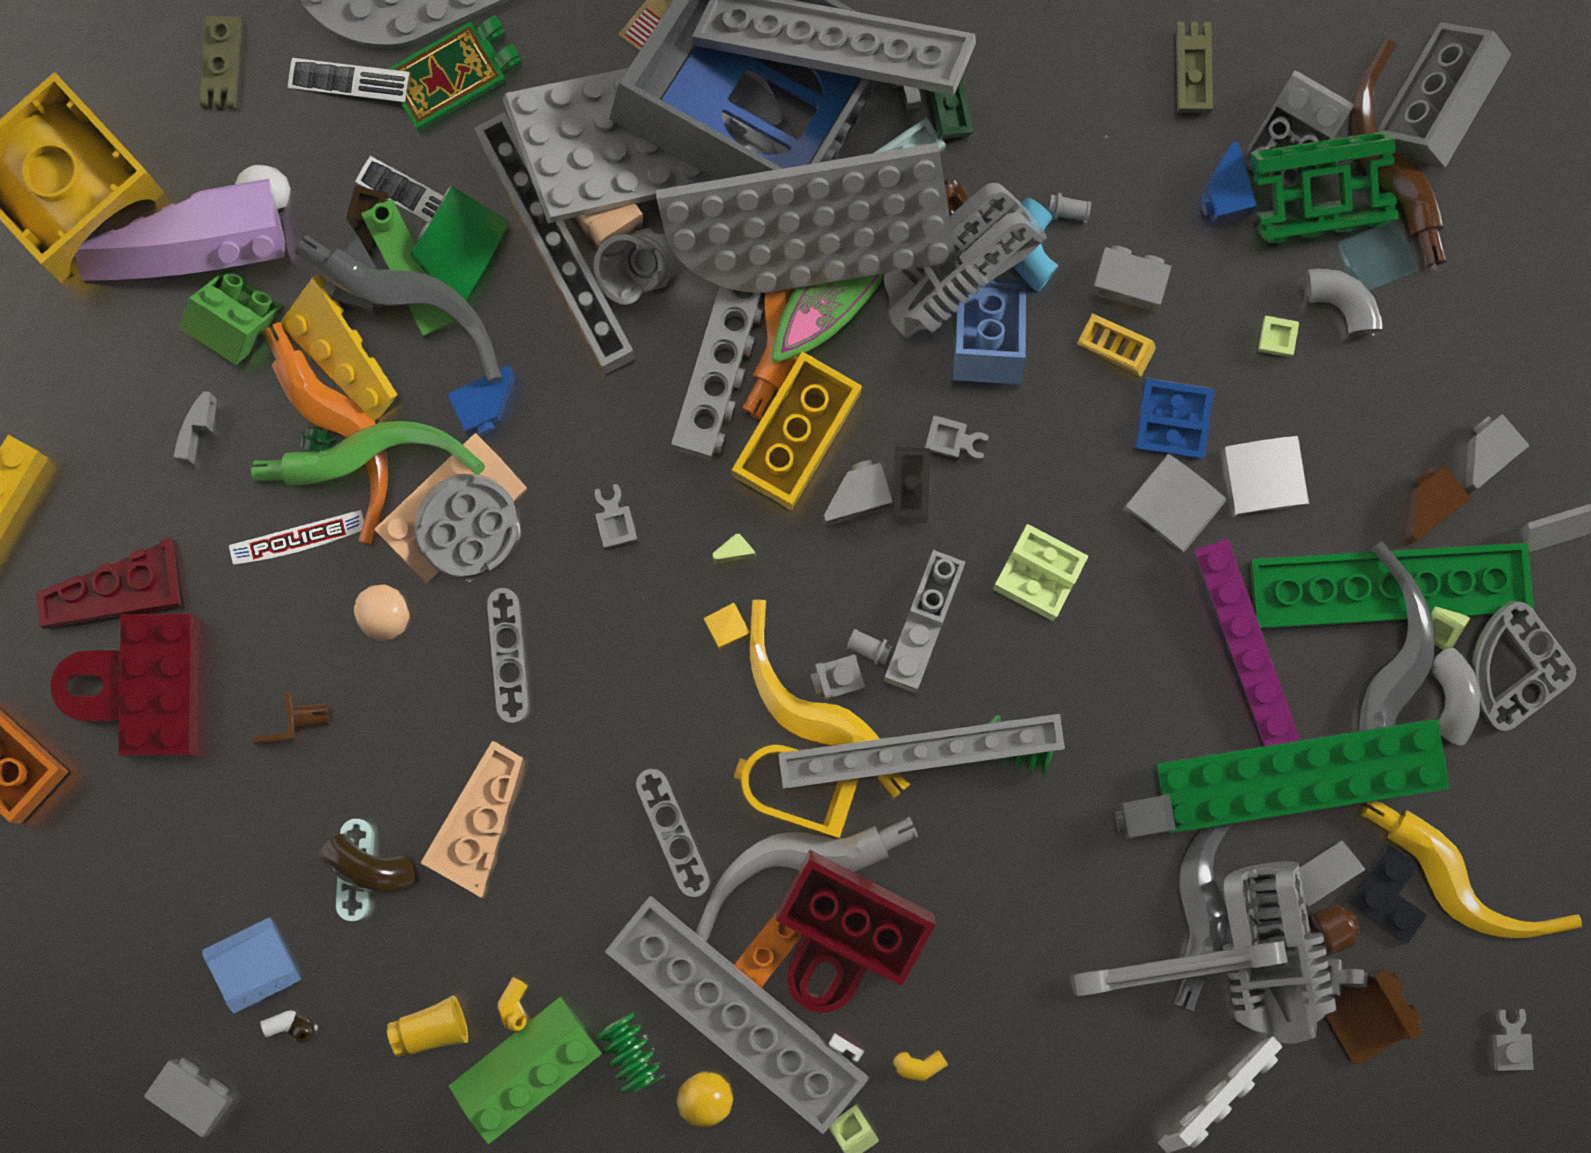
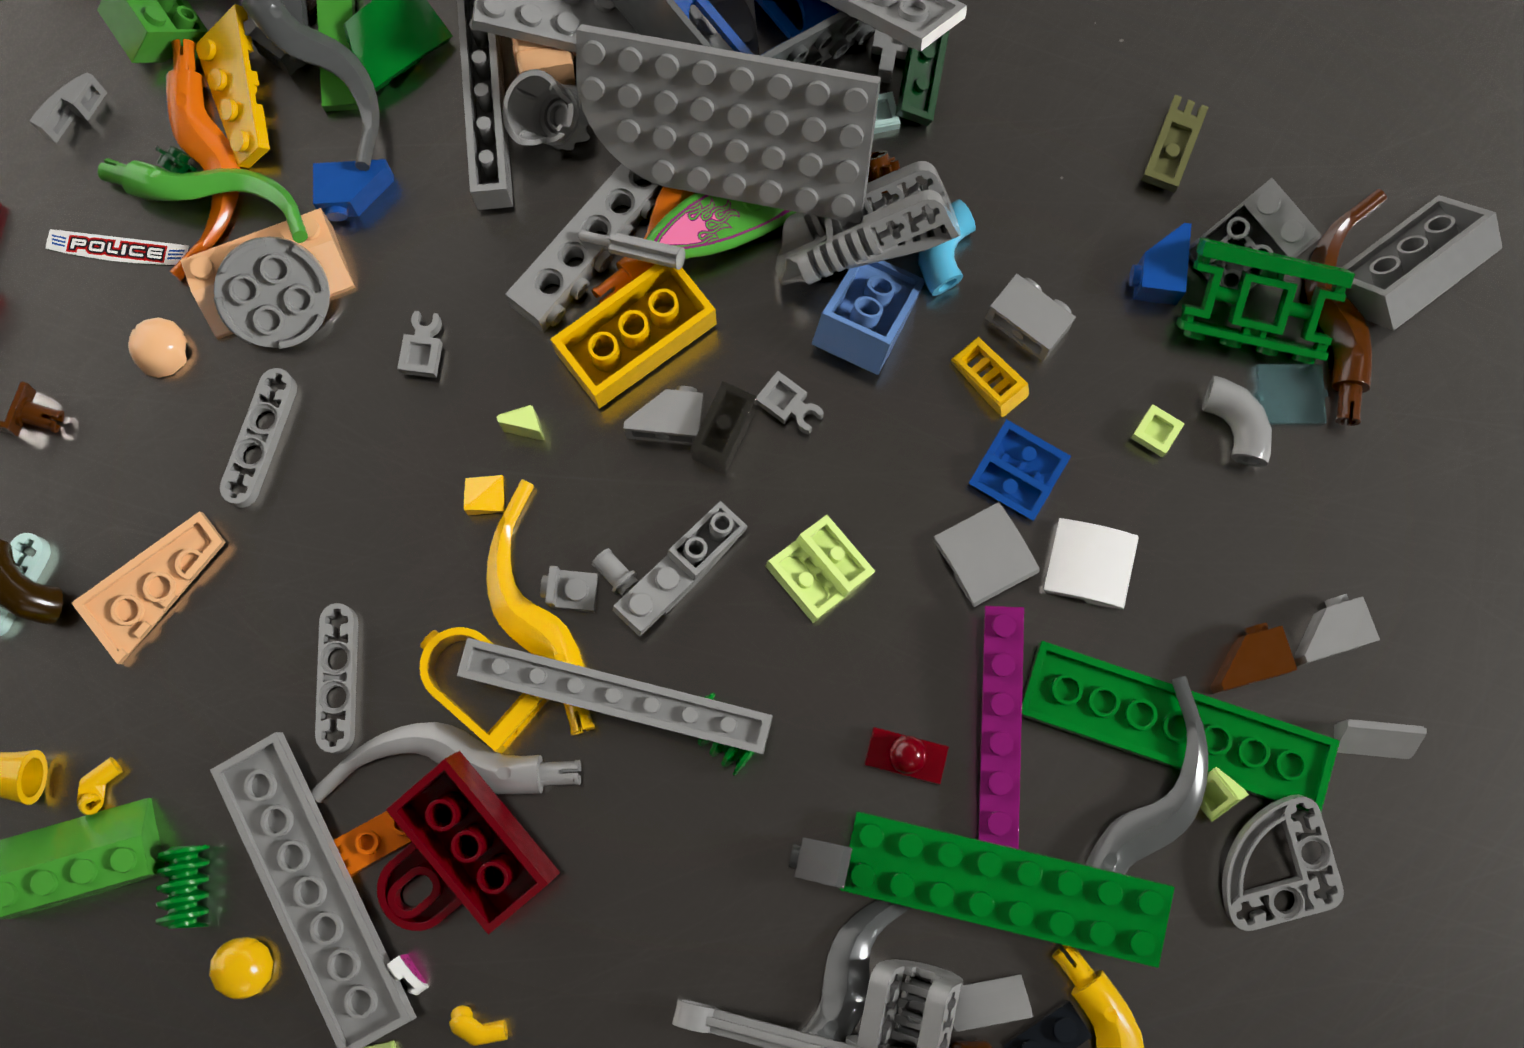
camera: 25 degrees right, 5 degrees down
light grey pin [1047,193,1091,223] -> none
light grey cylinder [1430,647,1481,746] -> none
none -> light grey axle [578,230,686,270]
none -> dark red tile [864,727,949,785]

